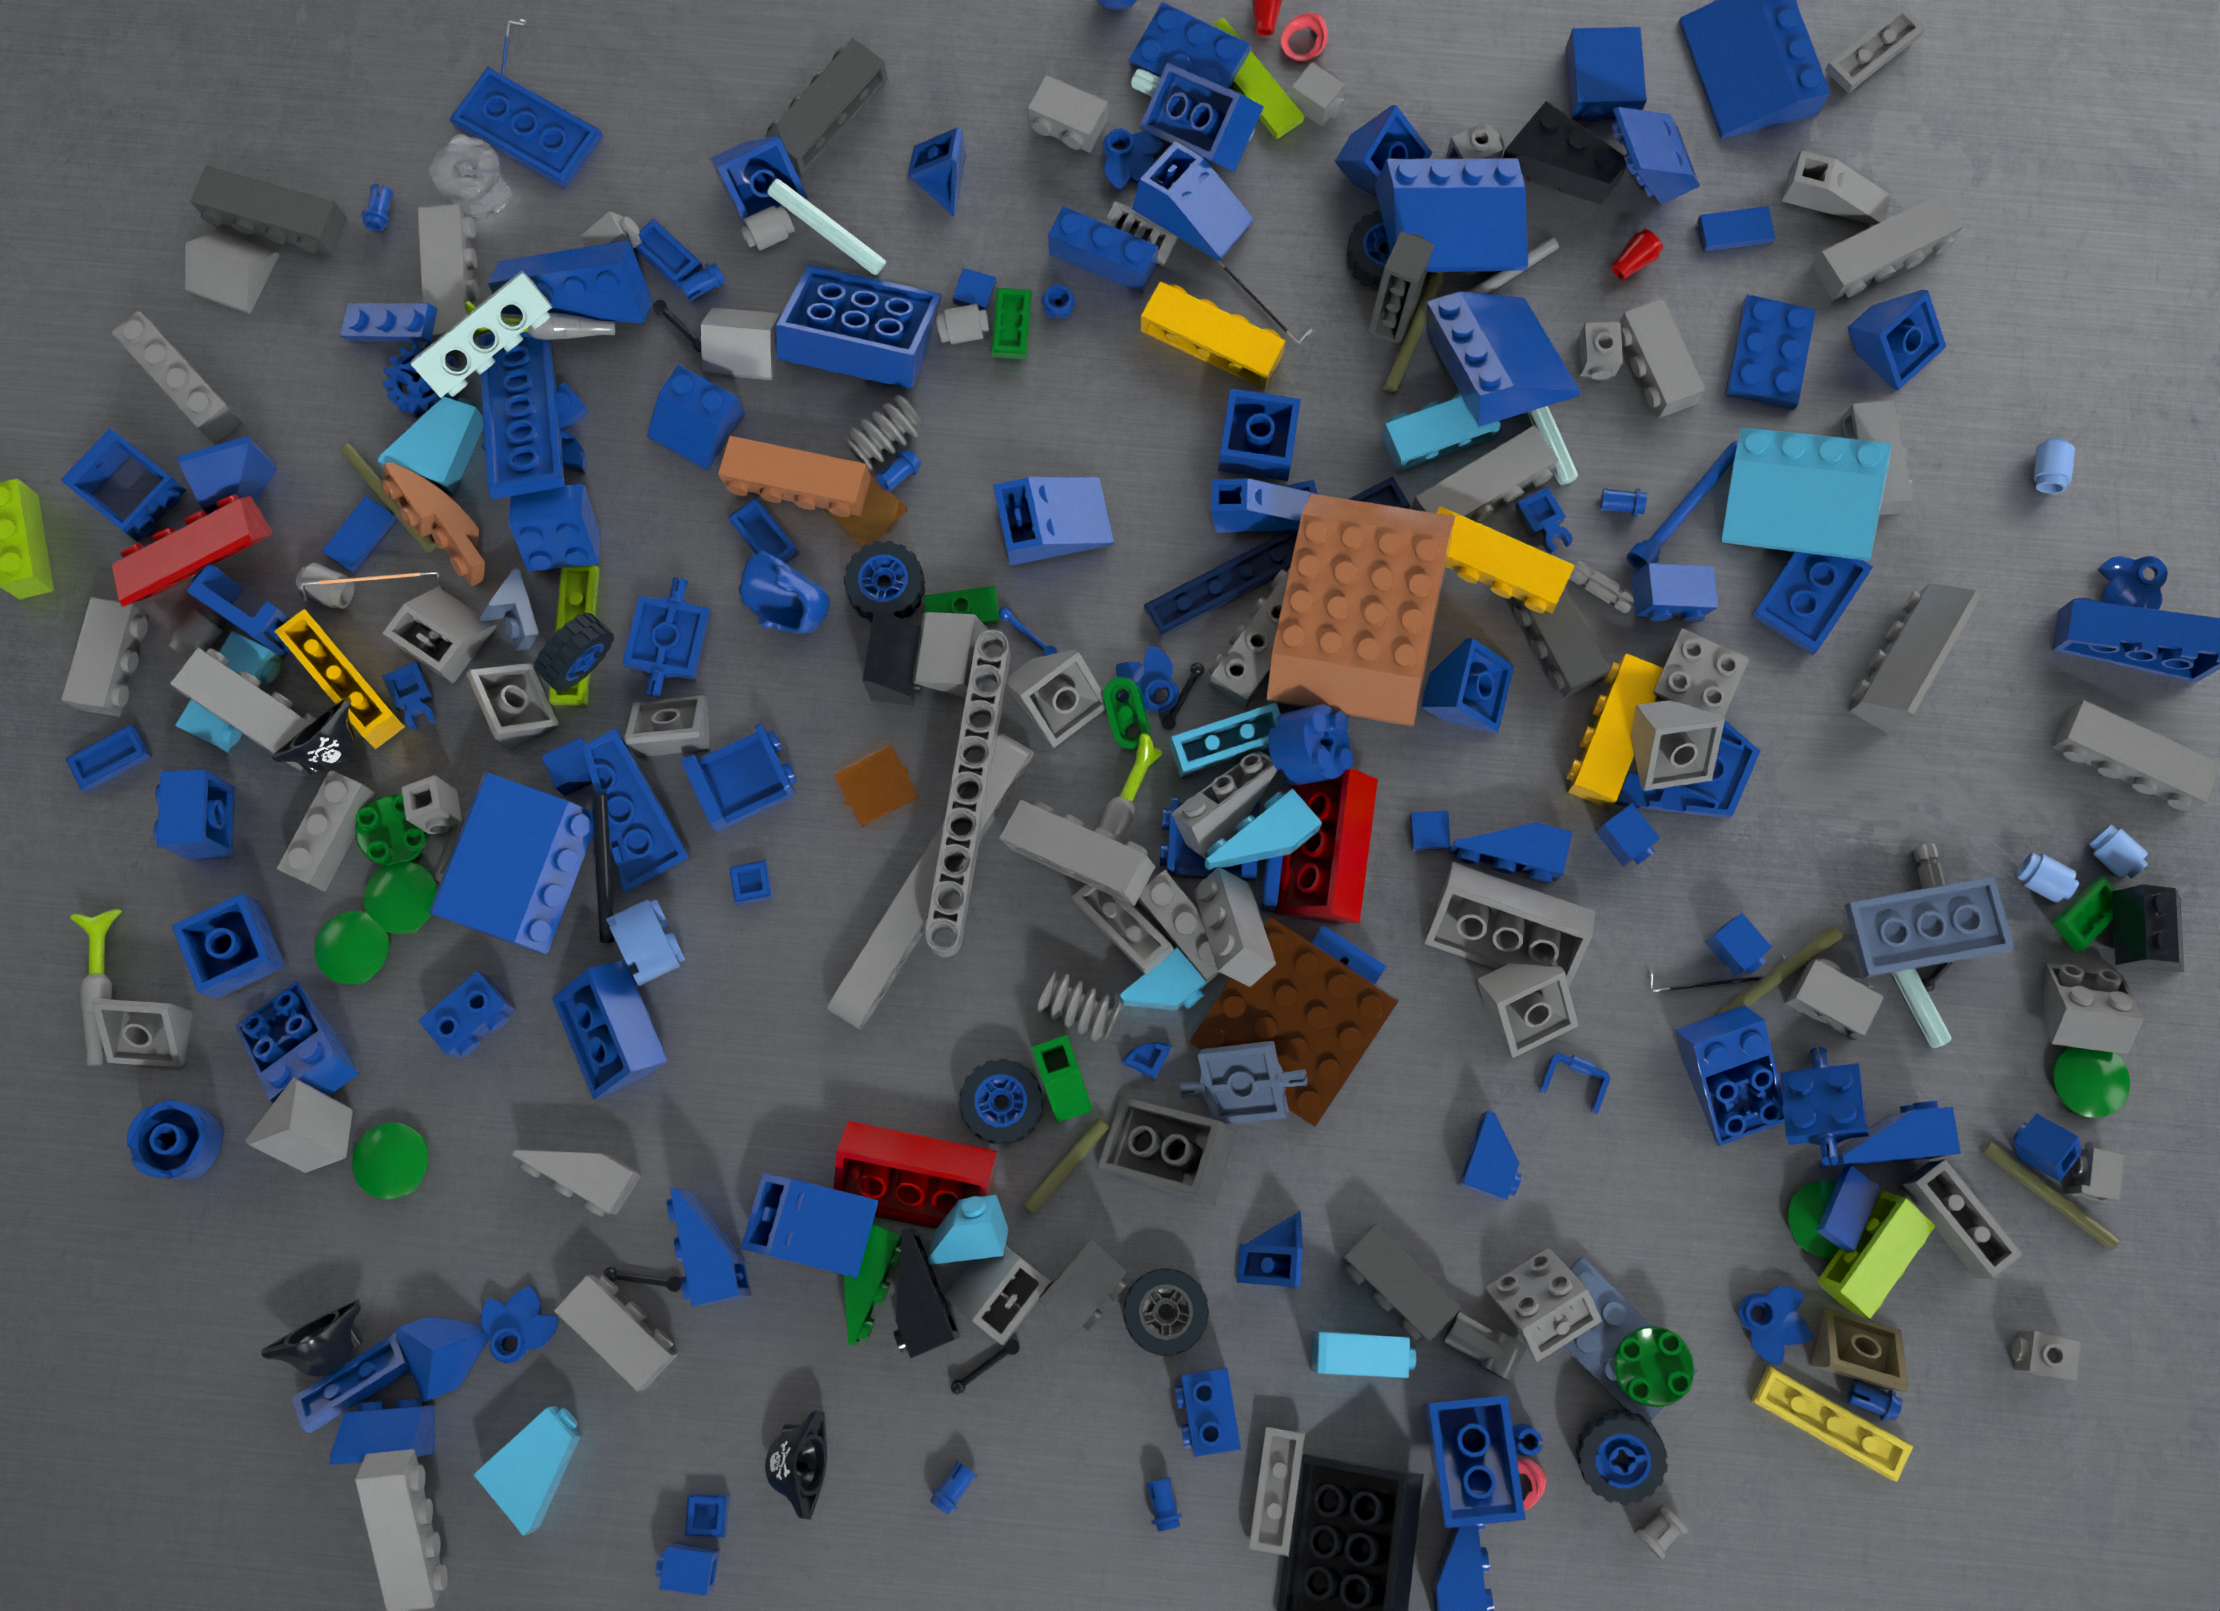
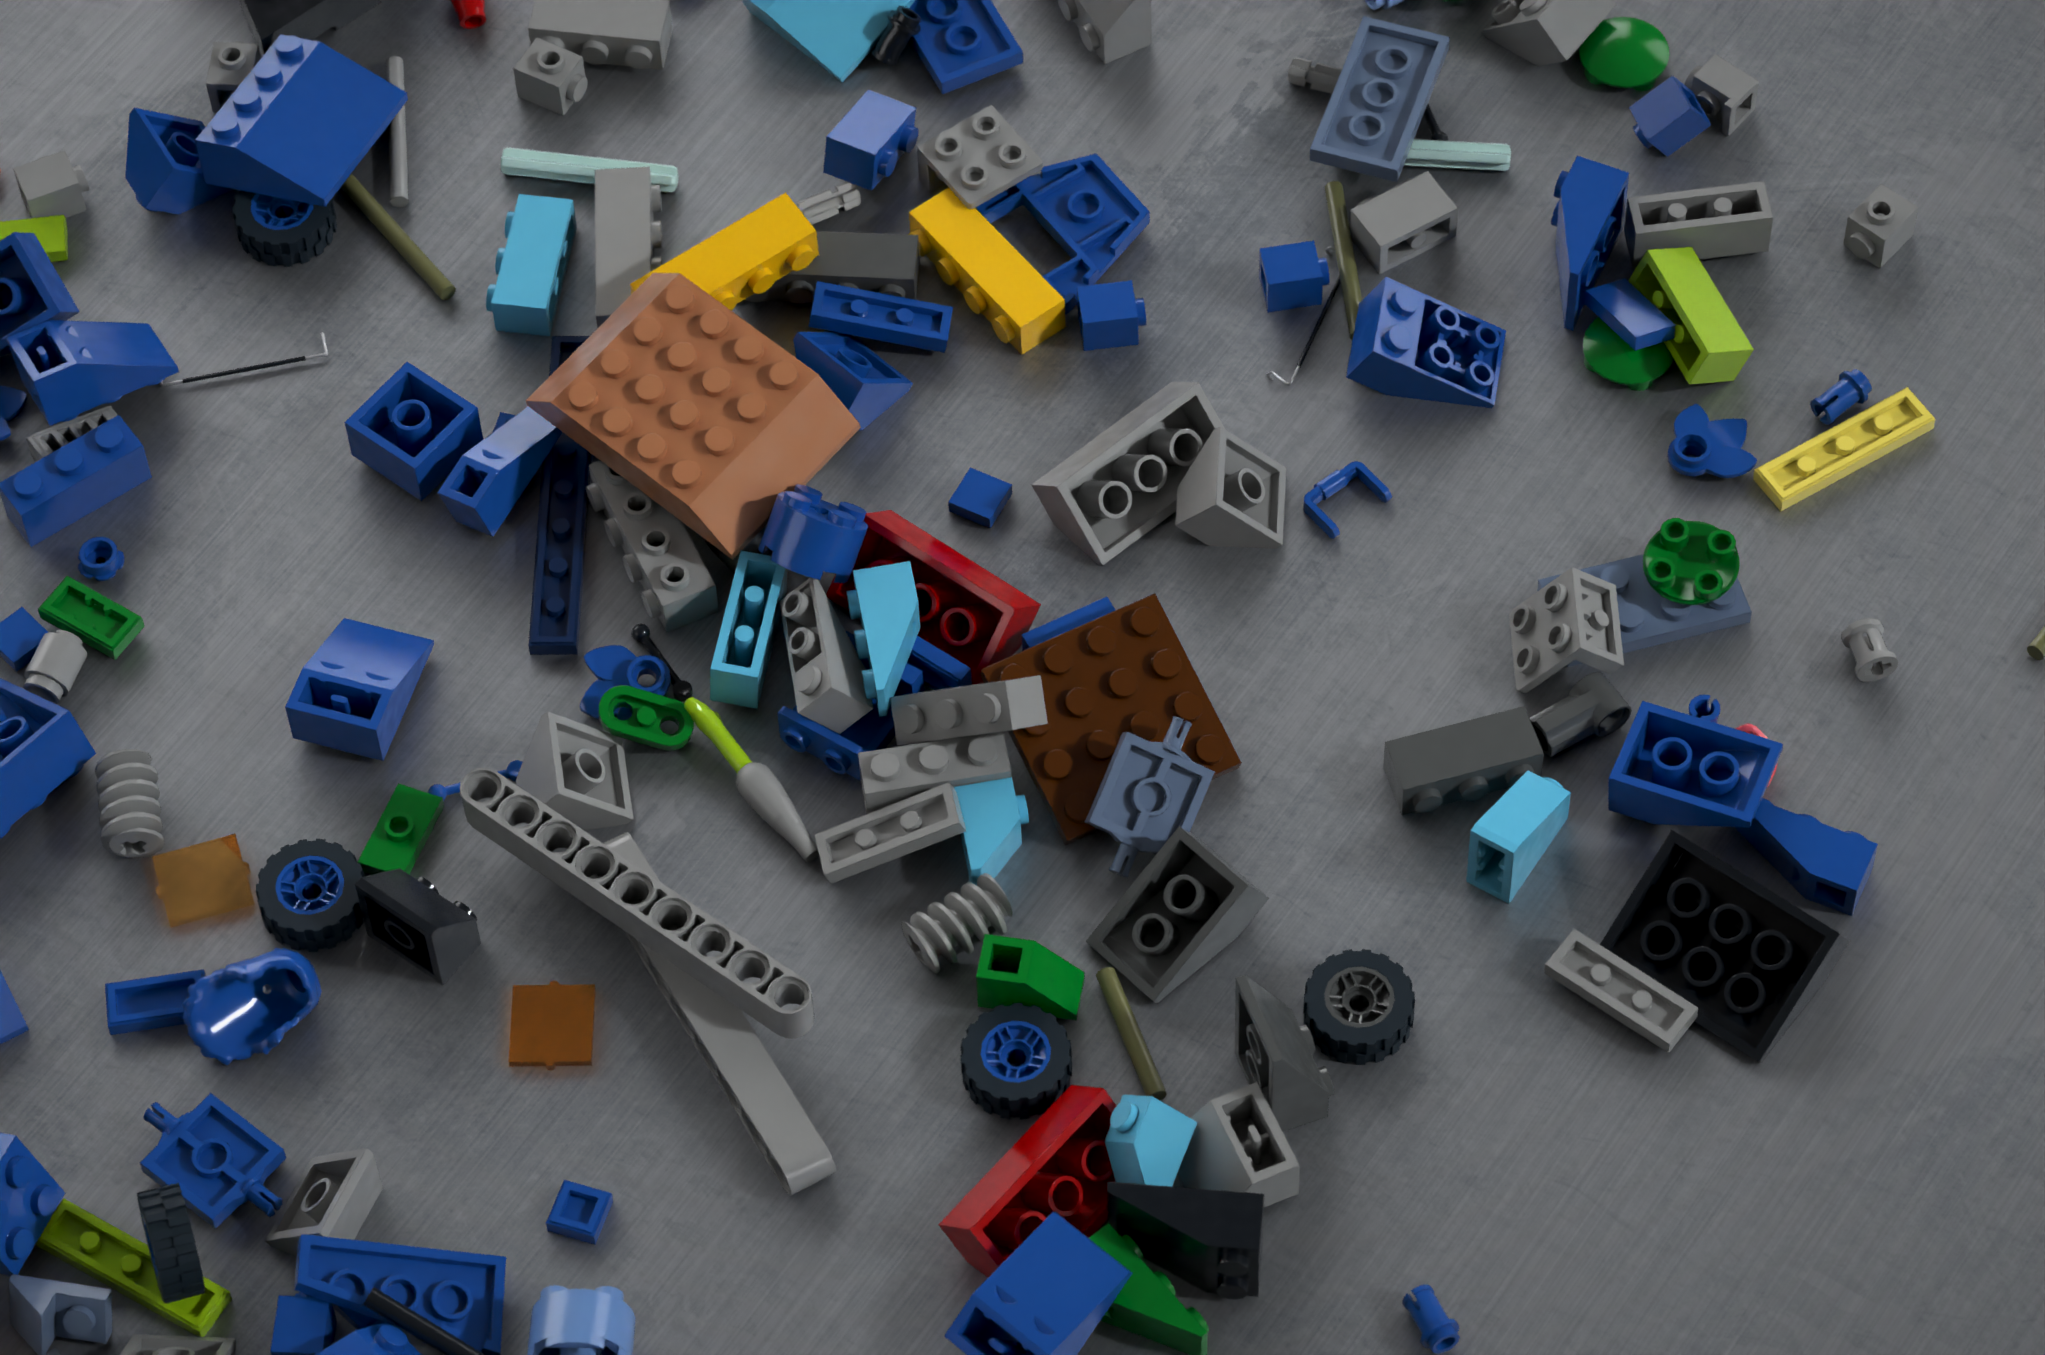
camera: 60 degrees left, 20 degrees down
blue panel [680,723,798,832] -> none
nougat brick [718,436,872,517] -> none
blue pin [875,449,921,493] -> none
light grey slope [912,612,989,698] -> none
black hinge [951,1339,1020,1395] -> none
light grey brick [1000,799,1156,906] -> none
blue tile [1121,1042,1172,1080] -> none
yellow brick [1141,281,1286,390] -> none
blue pin [1146,1477,1183,1532] -> none
blue brick [1174,1367,1241,1457] -> none
blue slope [1237,1211,1303,1288] -> none
dark grey brick [1368,231,1435,345] -> none
blue slope [1426,292,1580,427] -> none
blue slope [1448,822,1573,884] -> none
blue slope [1458,1111,1522,1201] -> none
blue plate [1515,487,1573,555] -> none
black wheel [1576,1409,1668,1505] -> none
blue pin [1600,488,1647,517] -> none
blue piece [1627,441,1738,570] -> none
light grey slope [1630,700,1725,791] -> none
blue plate [1780,1047,1869,1165] -> none
dark tan slope [1810,1307,1909,1392] -> none
olive bar [1981,1141,2120,1250] -> none
none -> blue plate [808,281,953,353]
none -> black pin [872,6,921,66]

